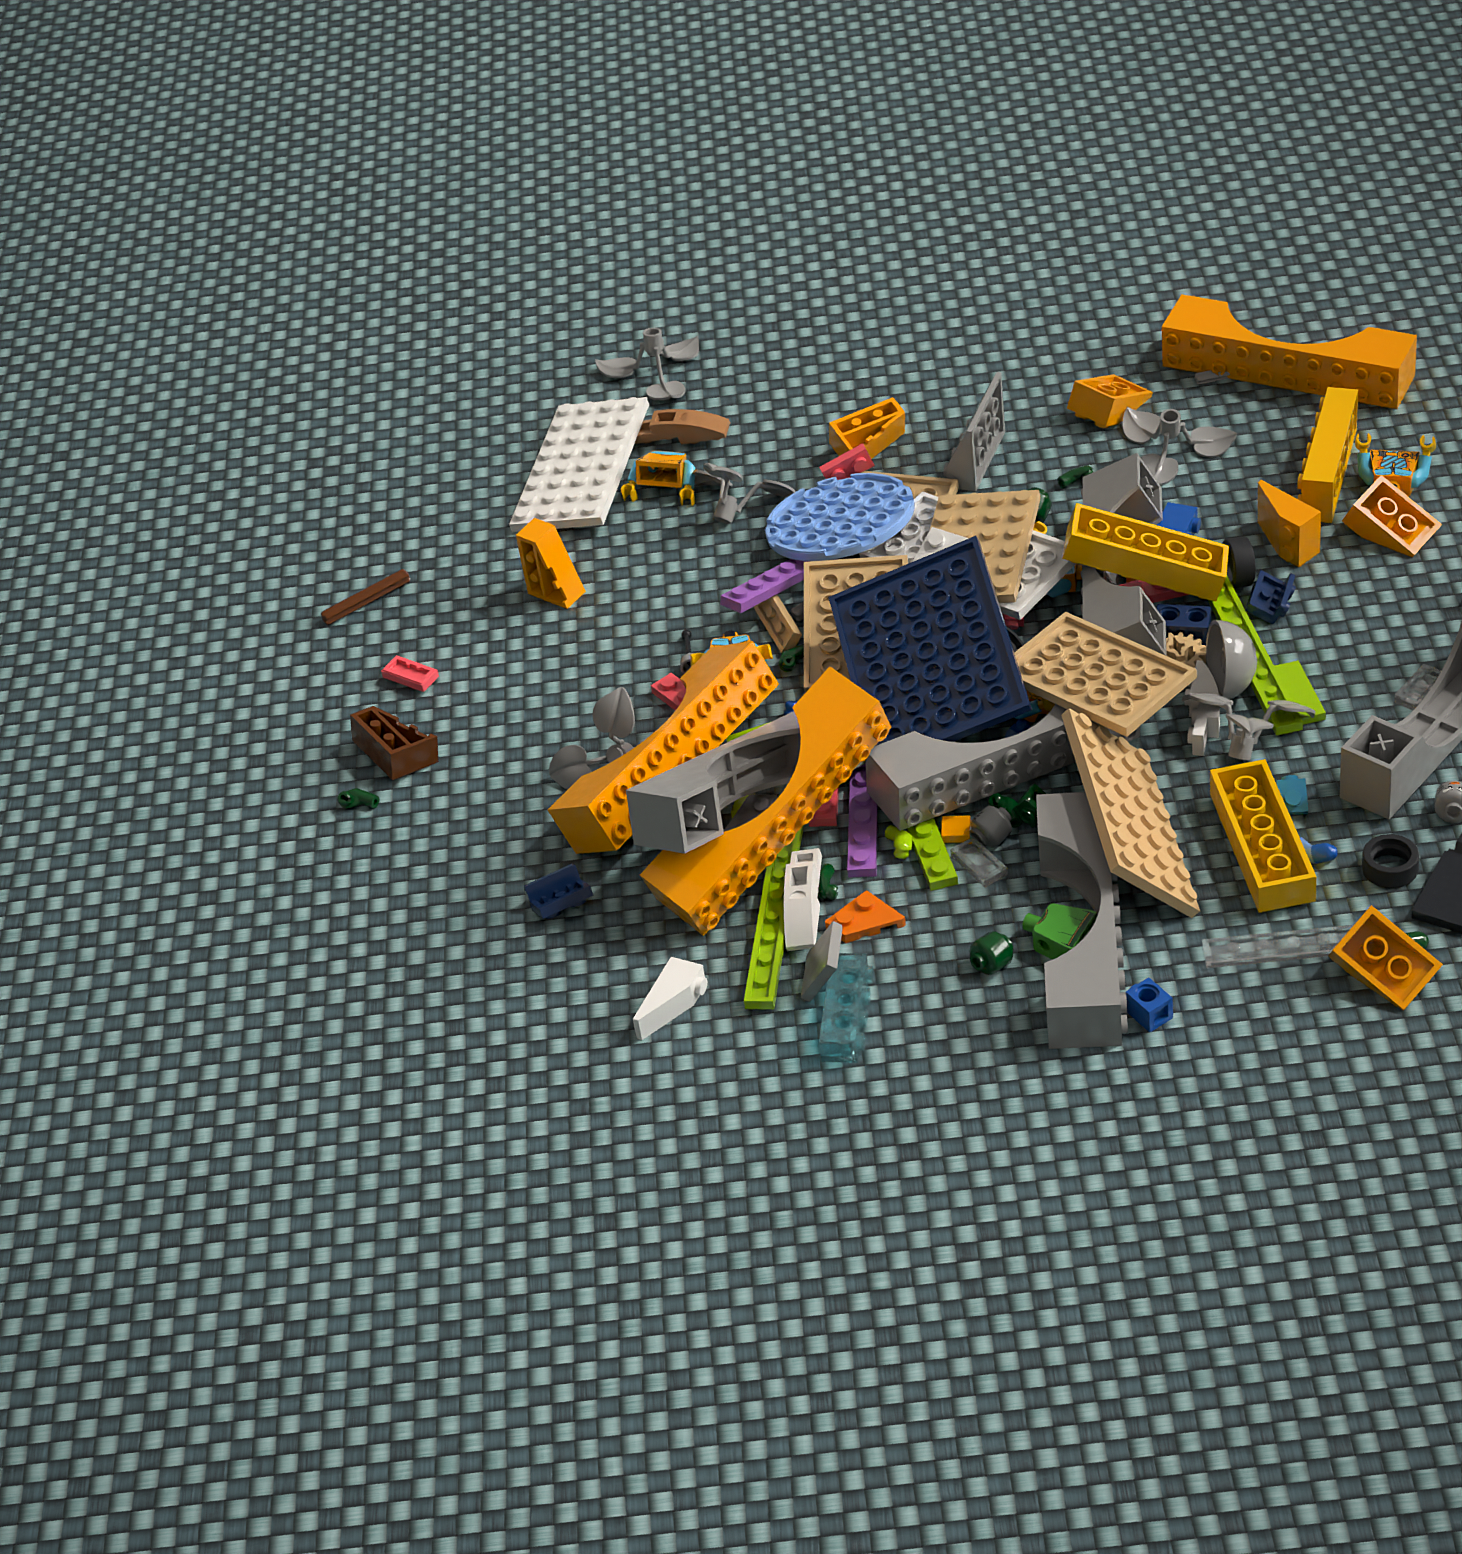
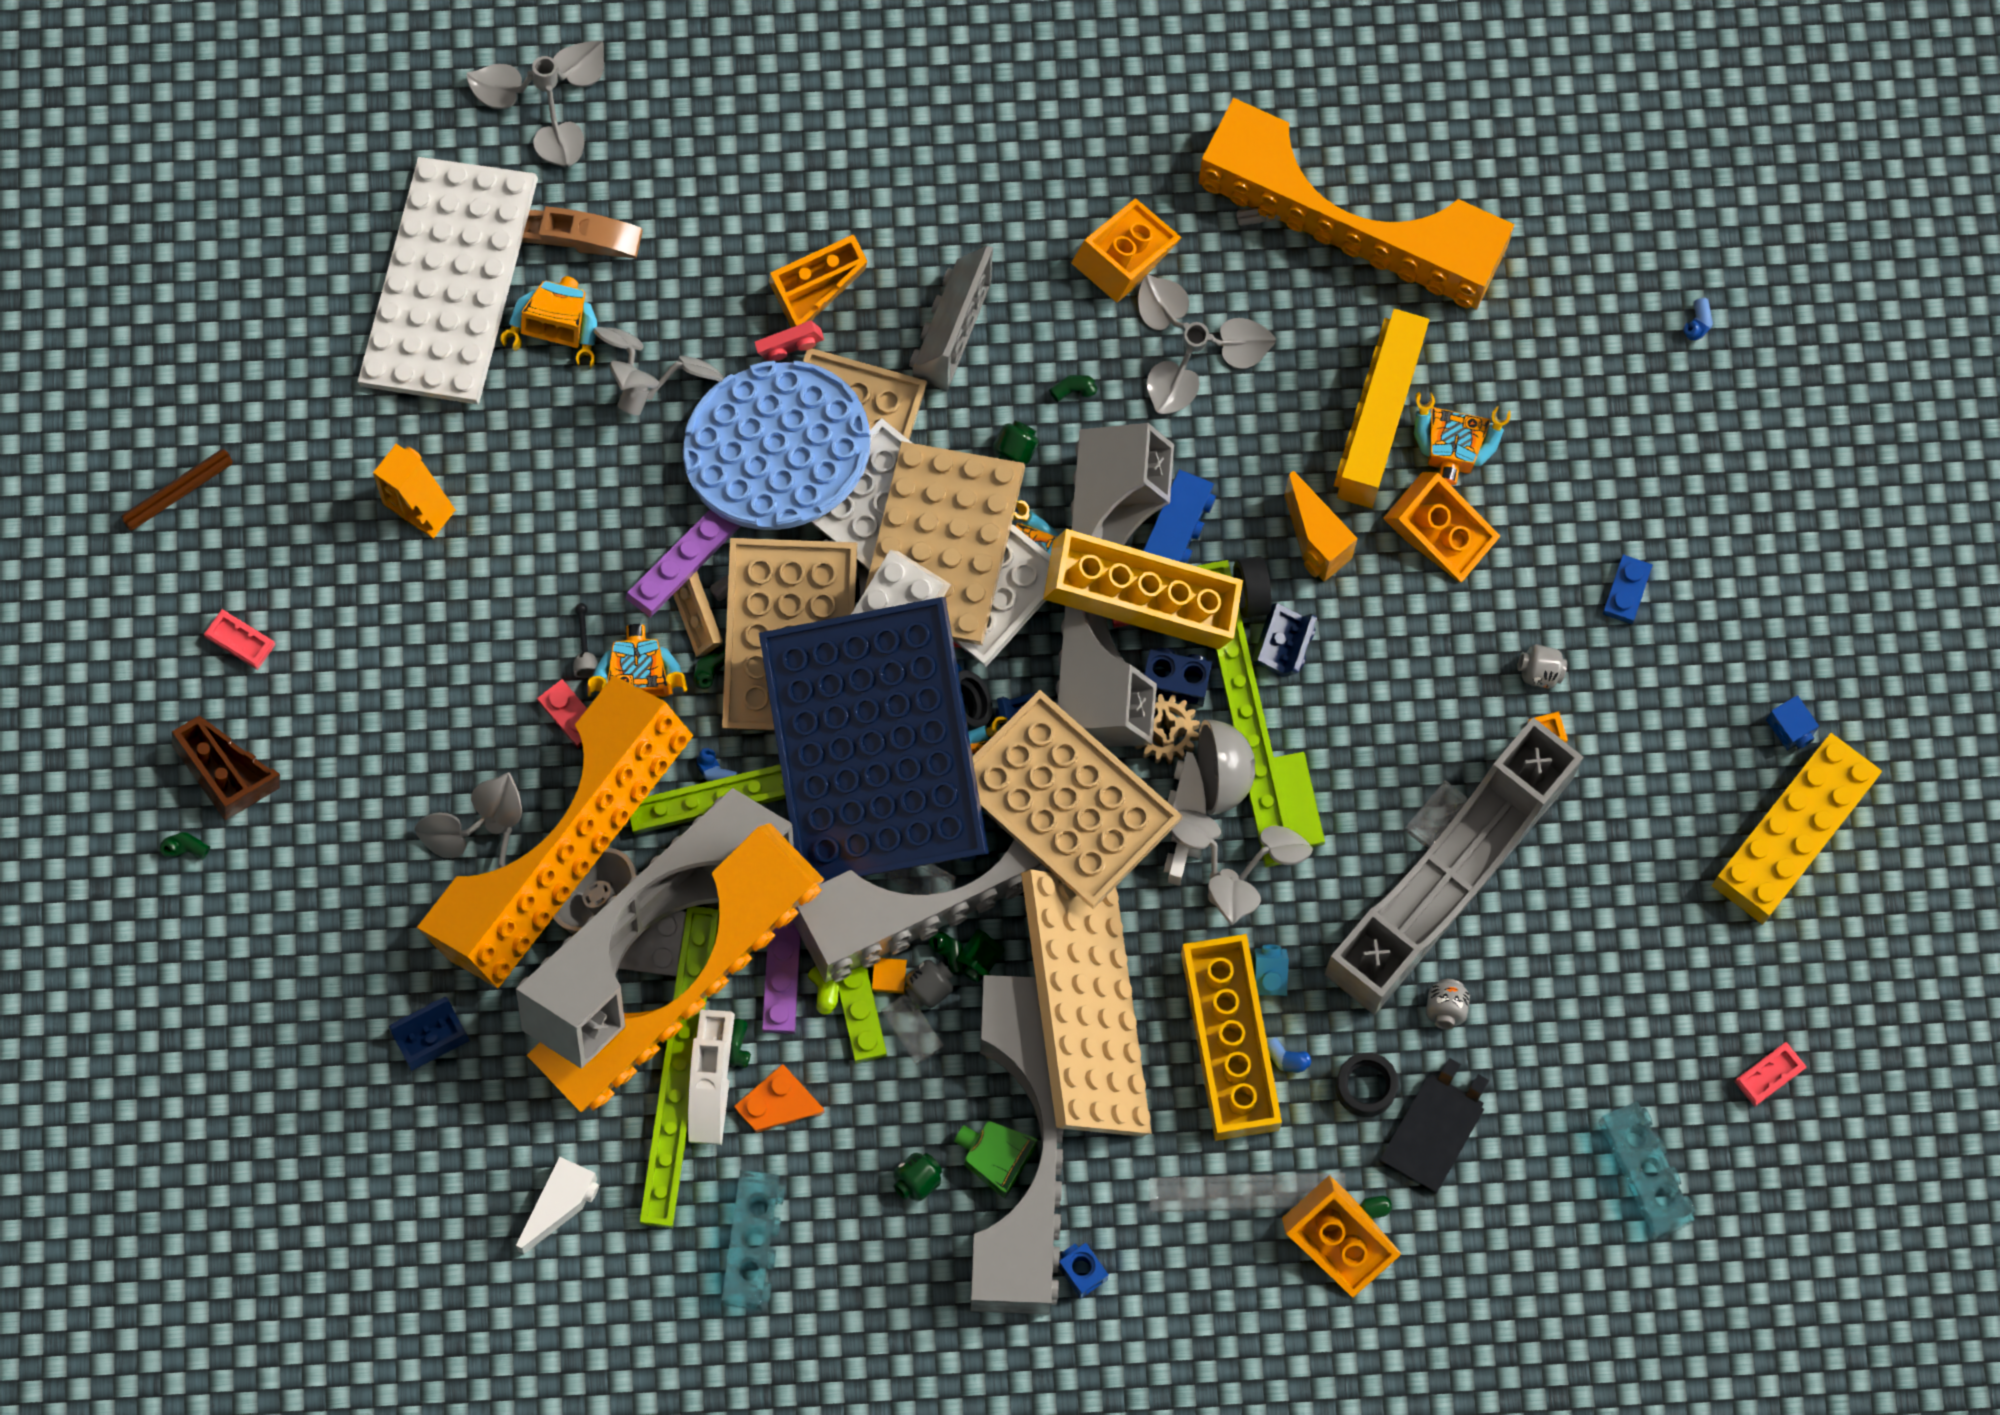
camera: 10 degrees left, 30 degrees up
light grey tile [800,921,843,1002] -> none

